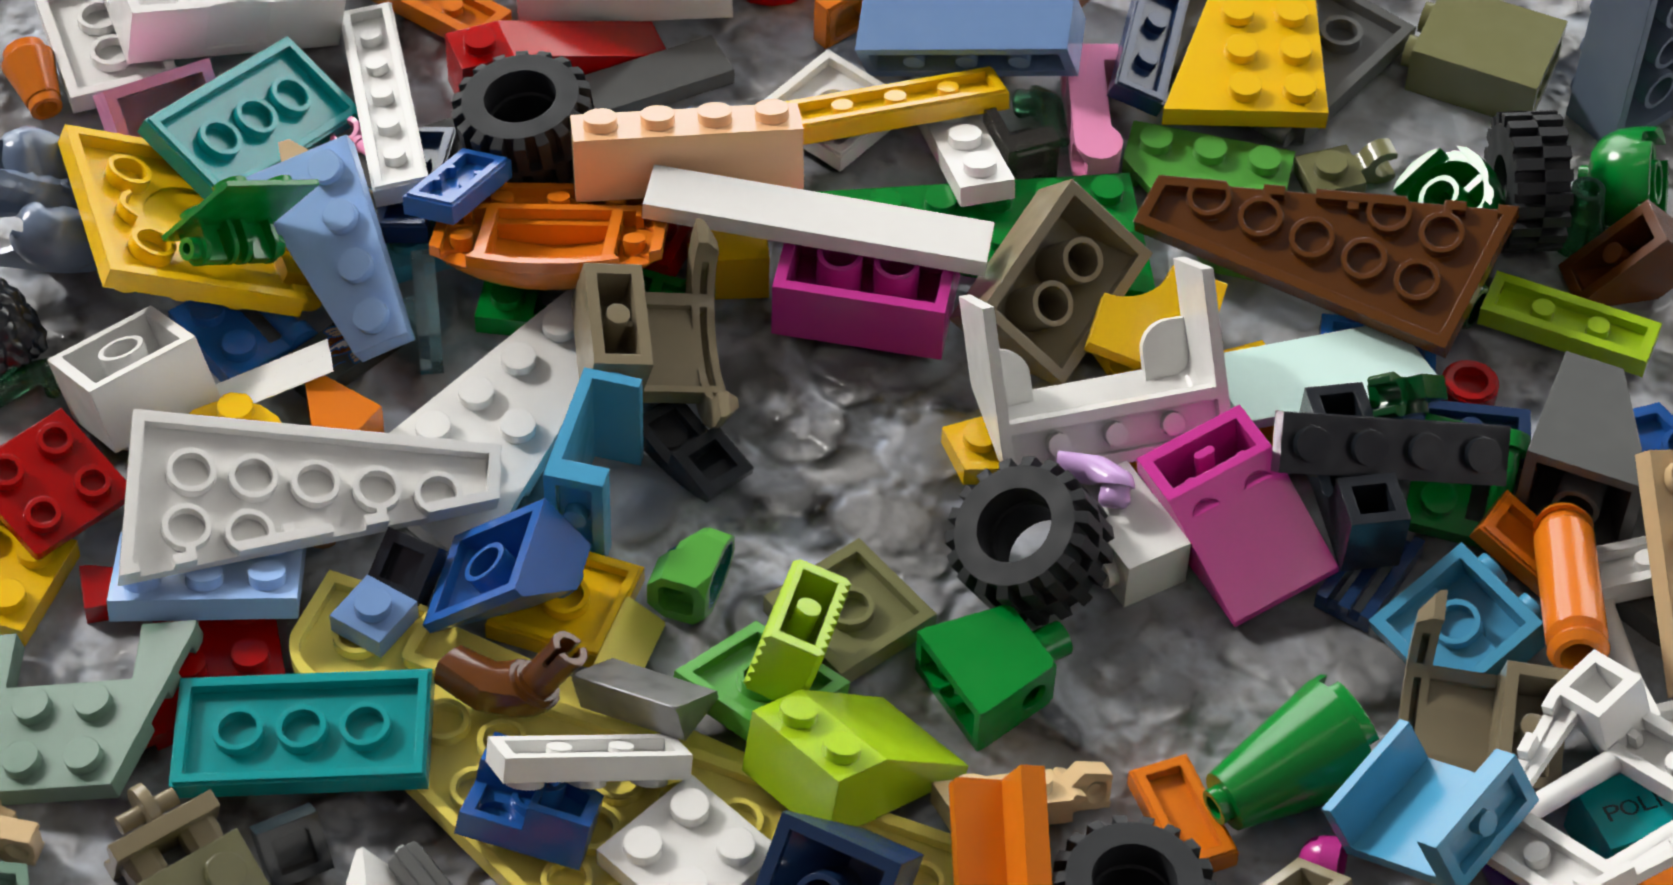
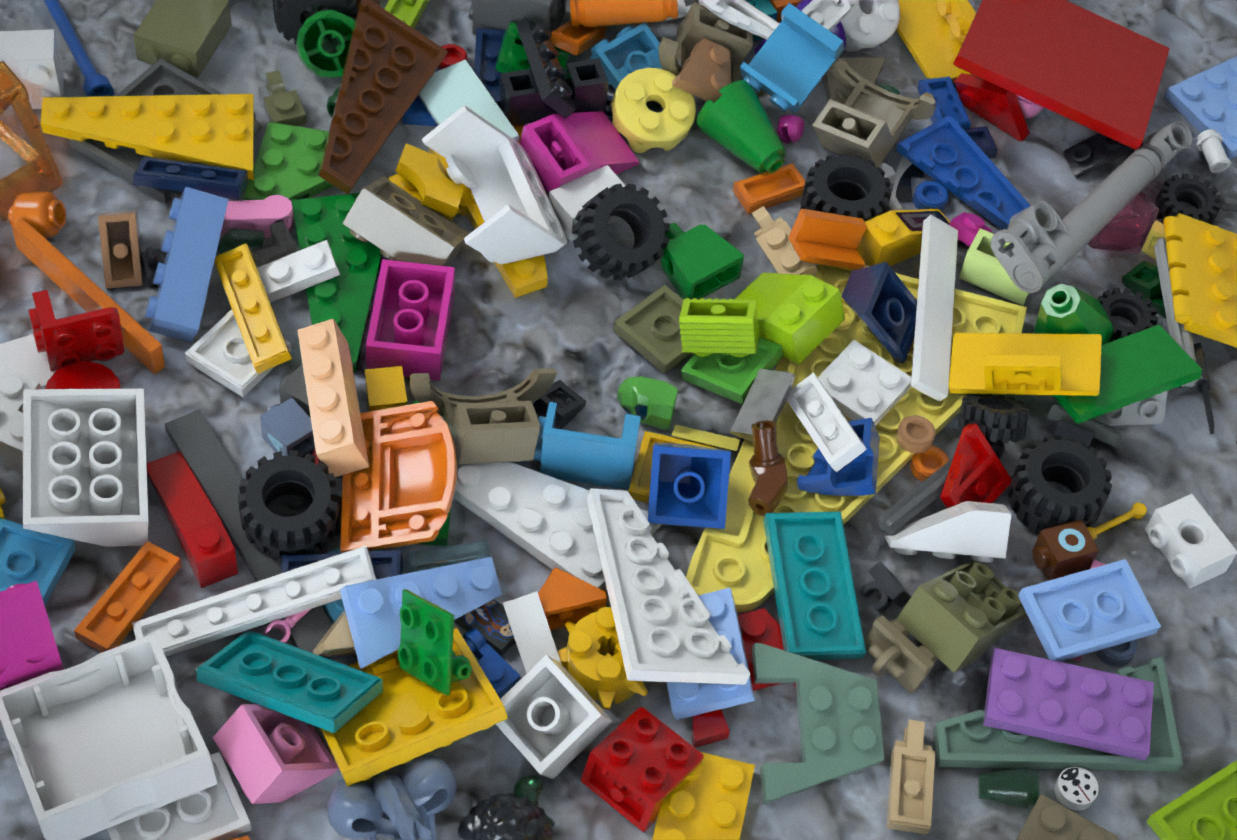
camera: 100 degrees left, 5 degrees up
medium blue plate [329,574,419,658] -> none
black tile [368,527,449,606] -> none
blue plate [403,148,512,225] -> none
white tile [642,164,995,277] -> none
lavender arm [1056,450,1135,509] -> none
dark green plate [1367,371,1448,418] -> none
none -> light yellow plate [610,68,696,153]
none -> medium nougat wing [672,38,731,103]

